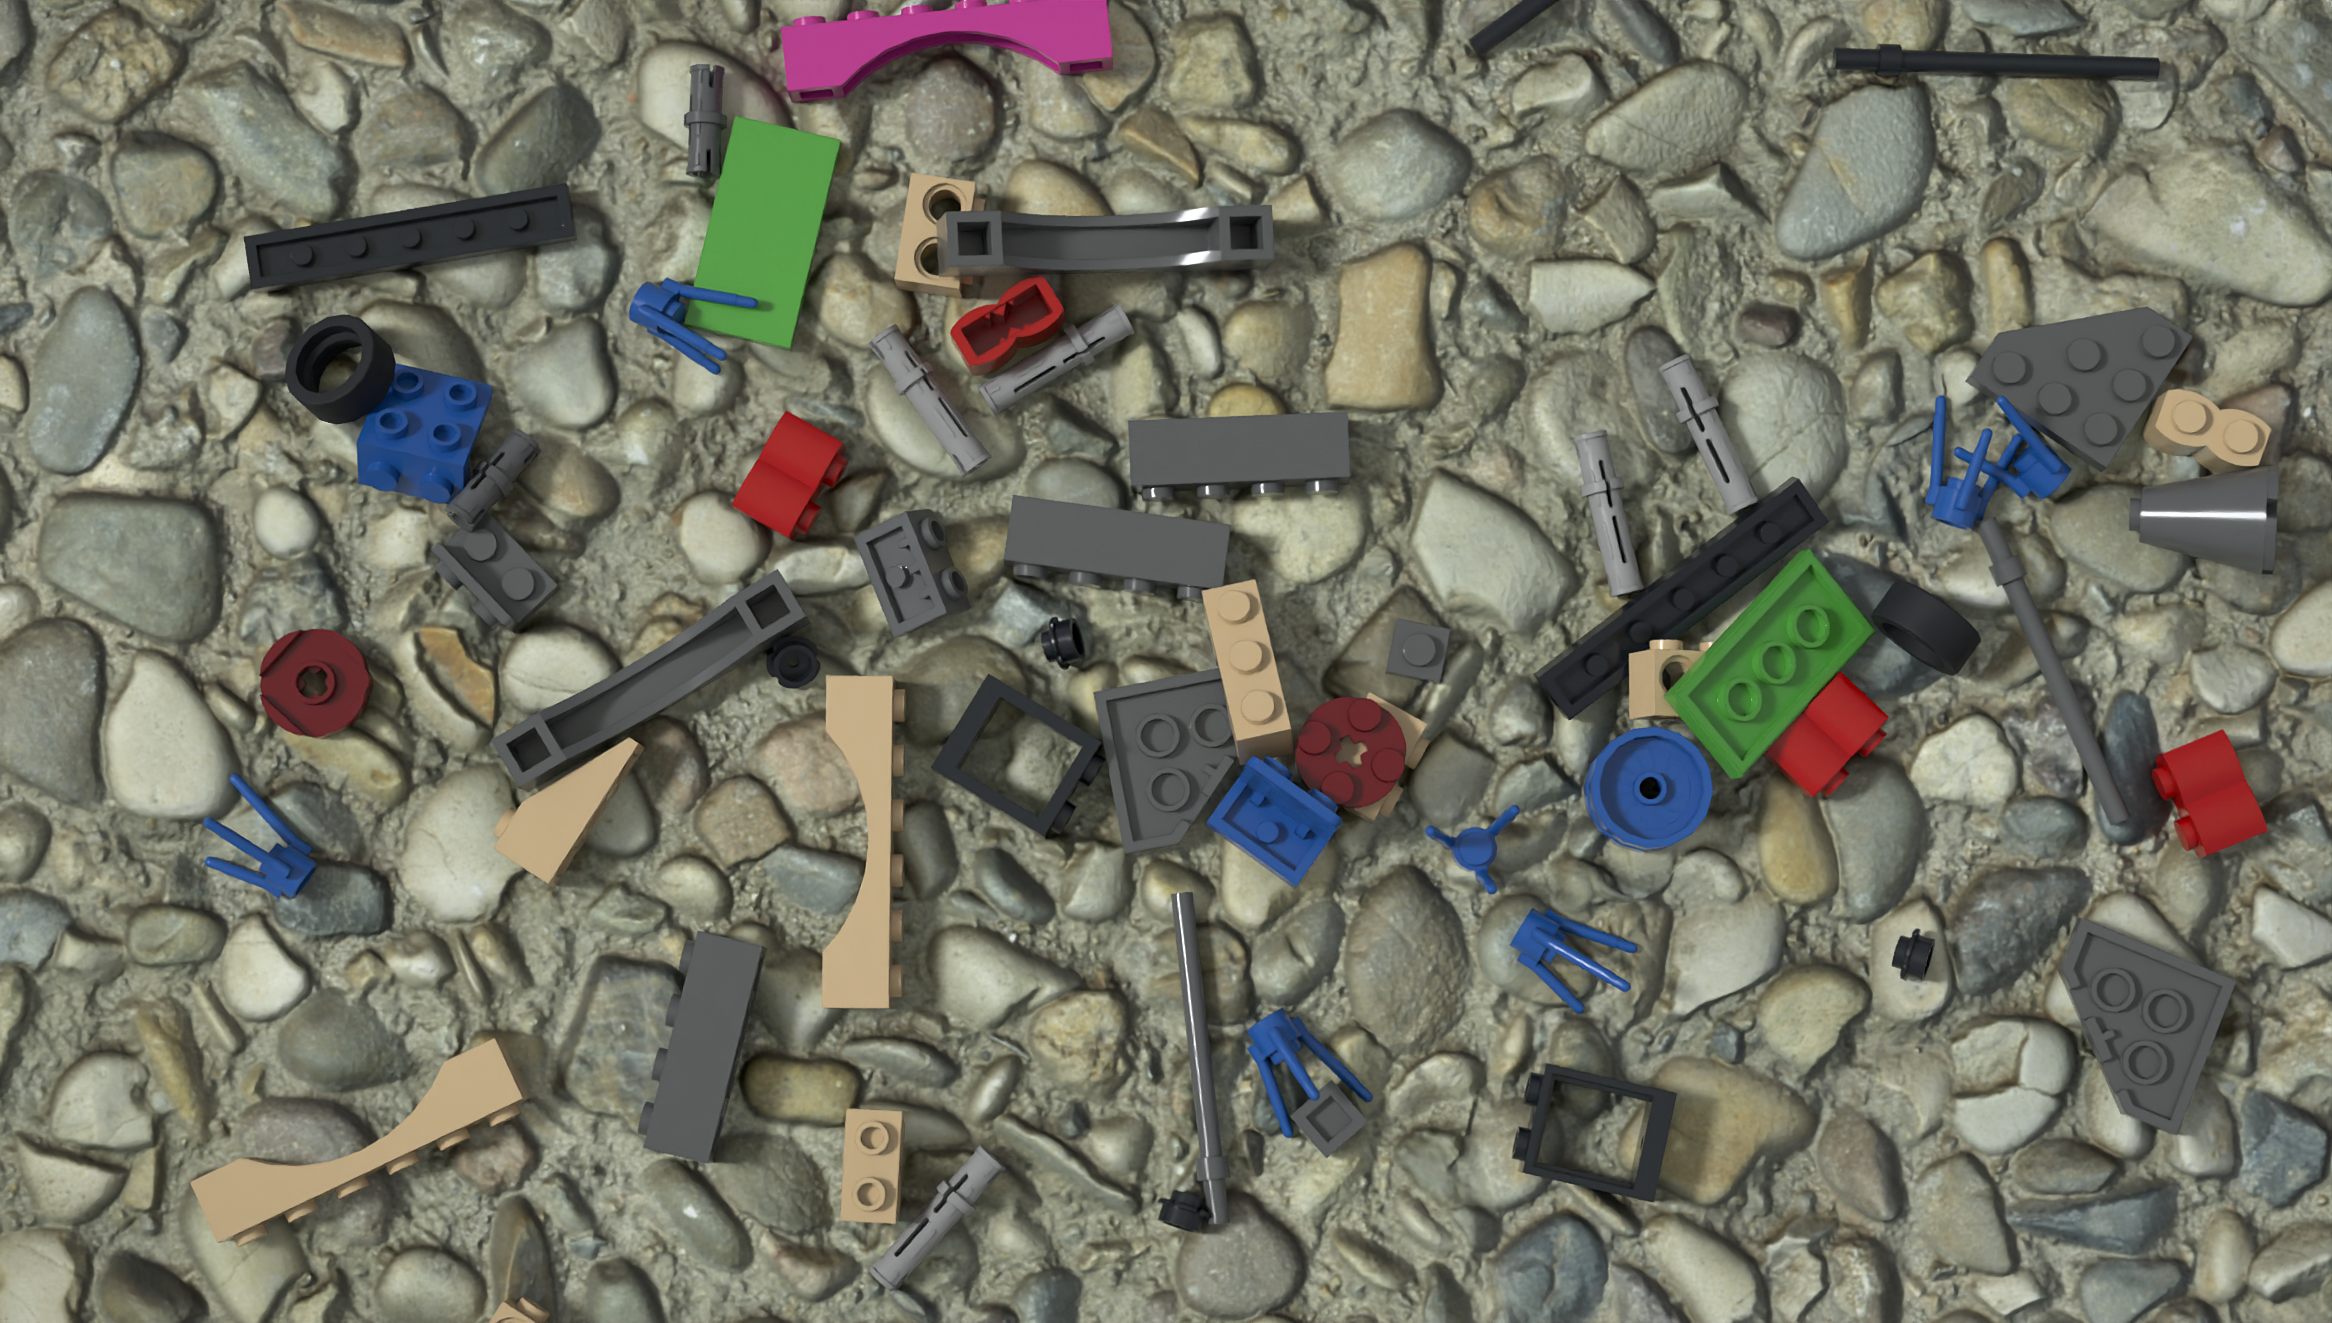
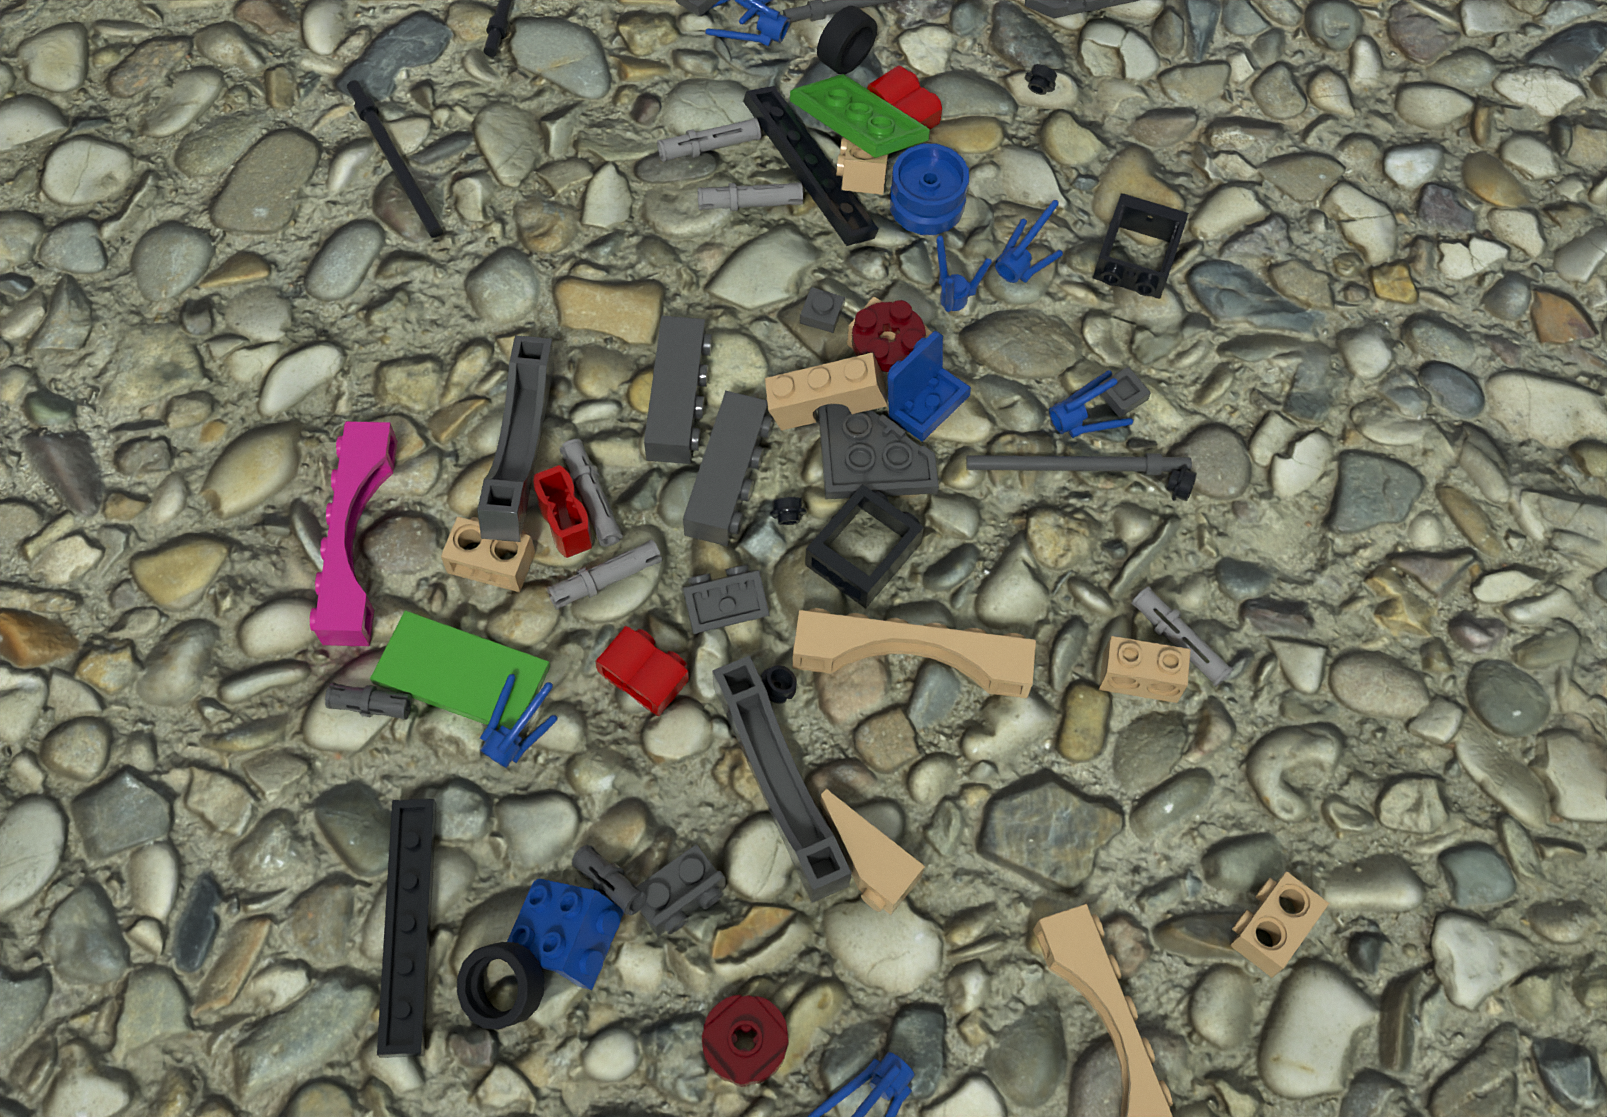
camera: 85 degrees left, 20 degrees down
dark grey brick [638,931,767,1164] -> none

